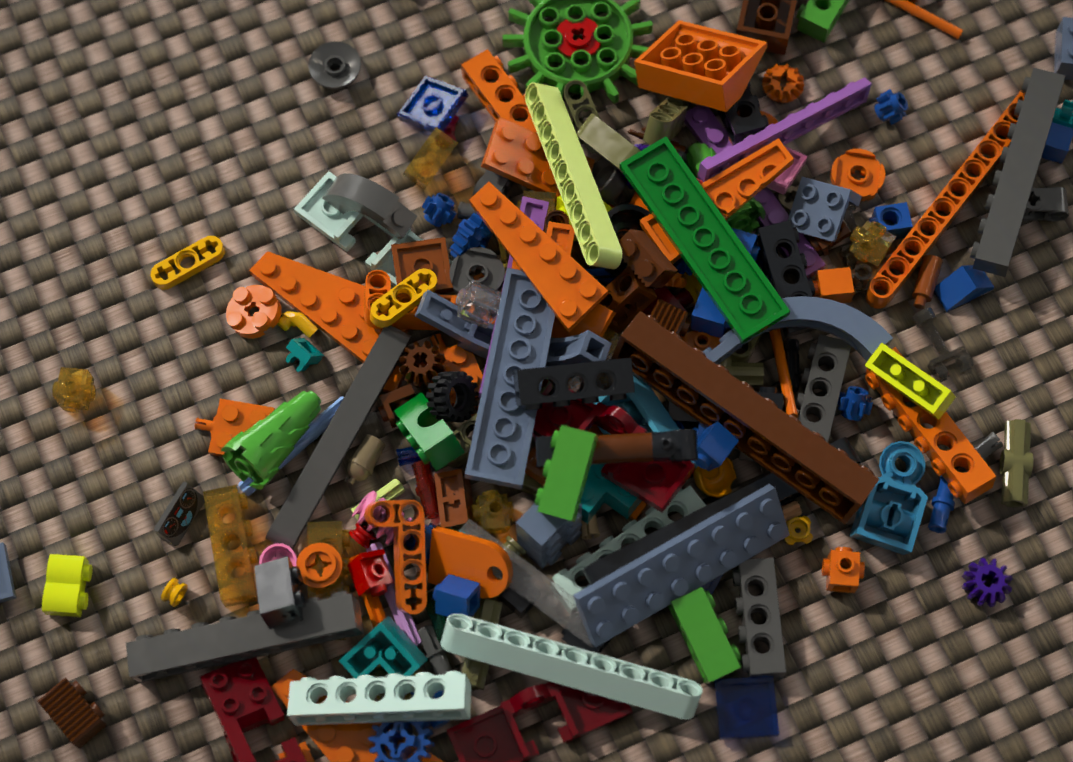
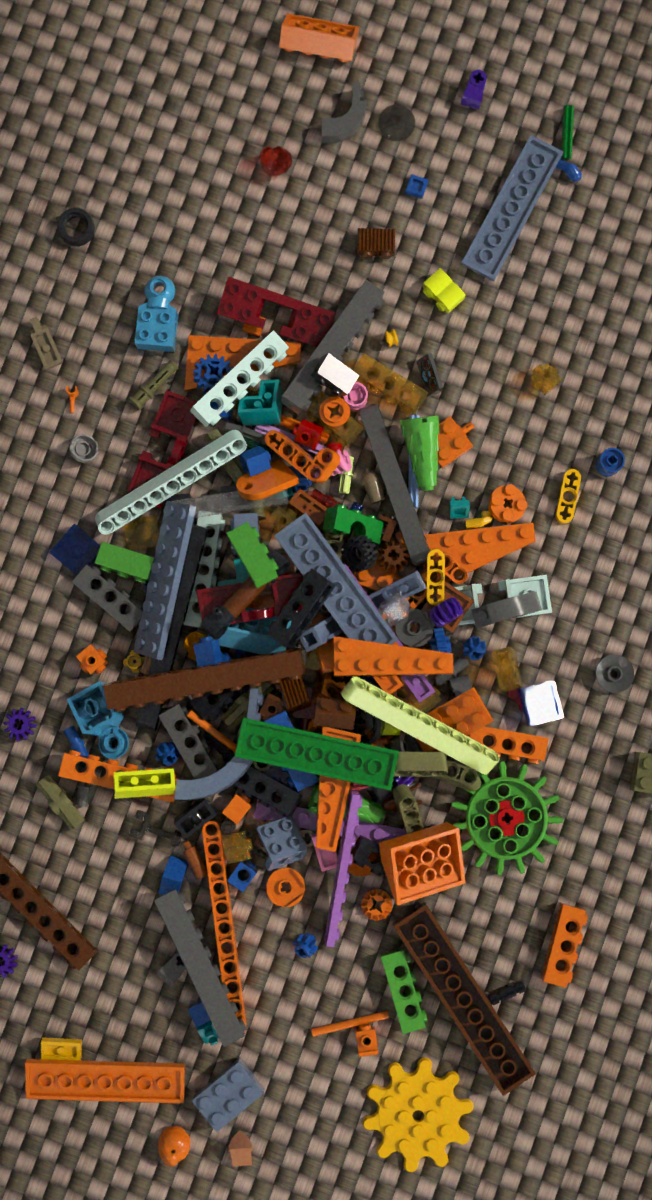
camera: 130 degrees right, 15 degrees up
none -> clear yellow piece [124,515,160,551]
none -> black brick [174,797,217,839]
none -> dark purple gear [429,597,463,627]
none -> blue wheel [595,448,625,477]

